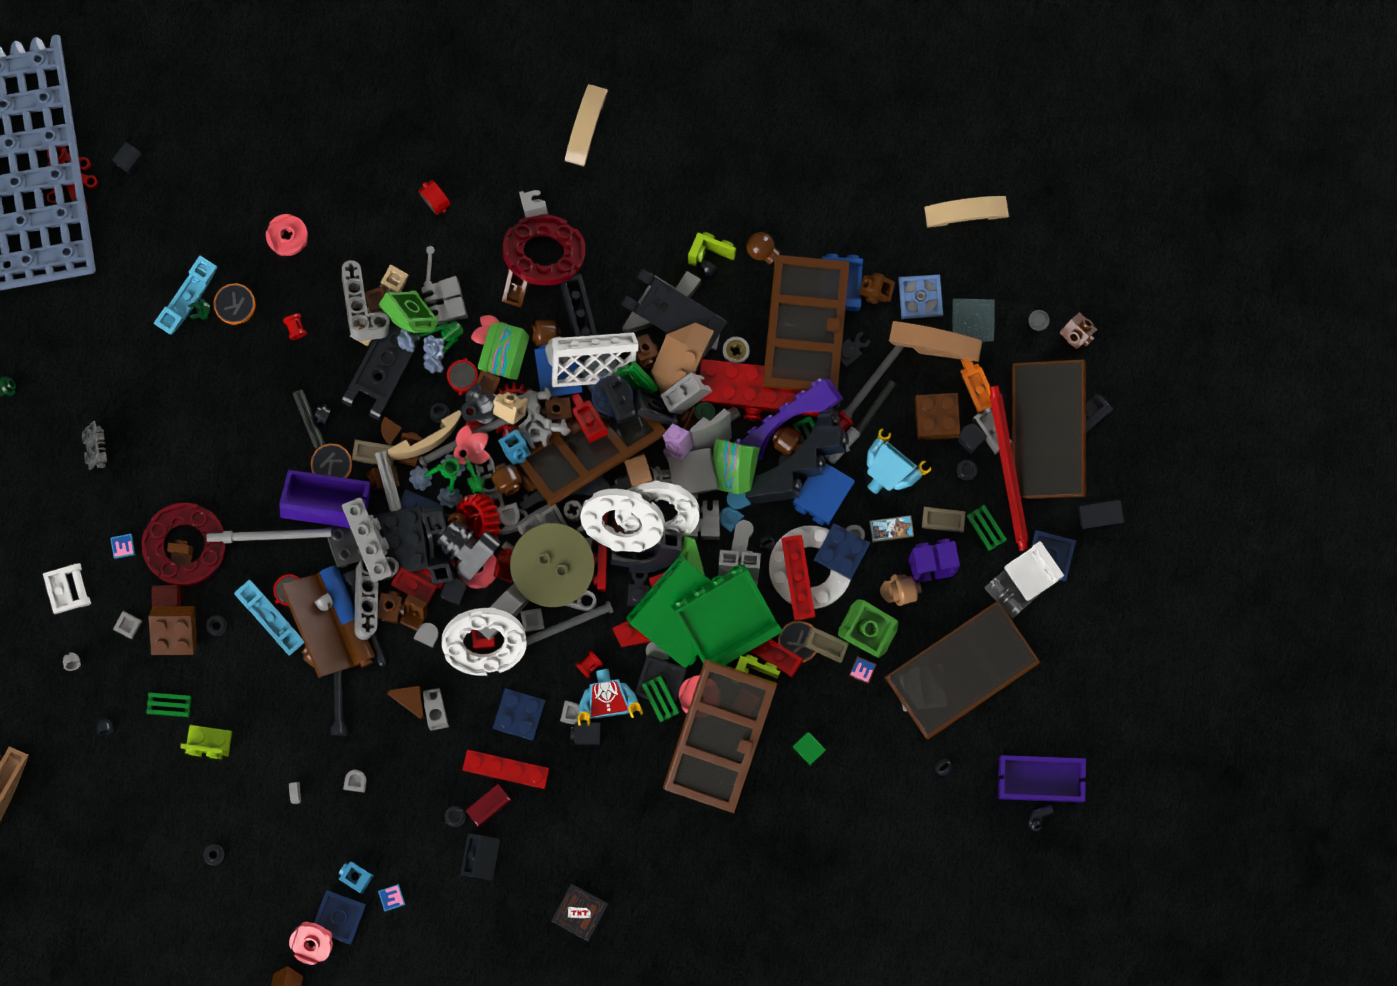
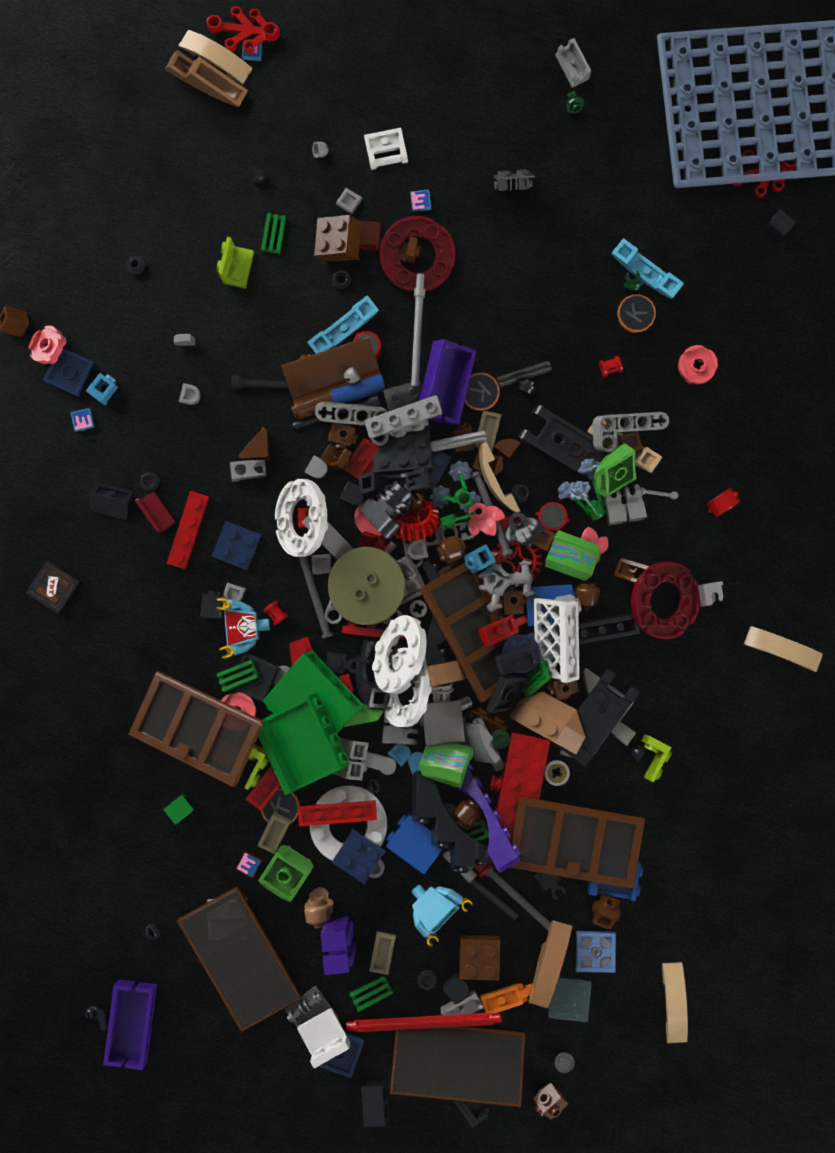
camera: 90 degrees right, 5 degrees up
tan brick [493,392,528,425] -> none
light grey hinge [661,372,712,414] -> none
lavender brick [663,424,694,461] -> none
reddish brown piece [746,232,780,265] -> none
tile [870,516,914,542] -> none

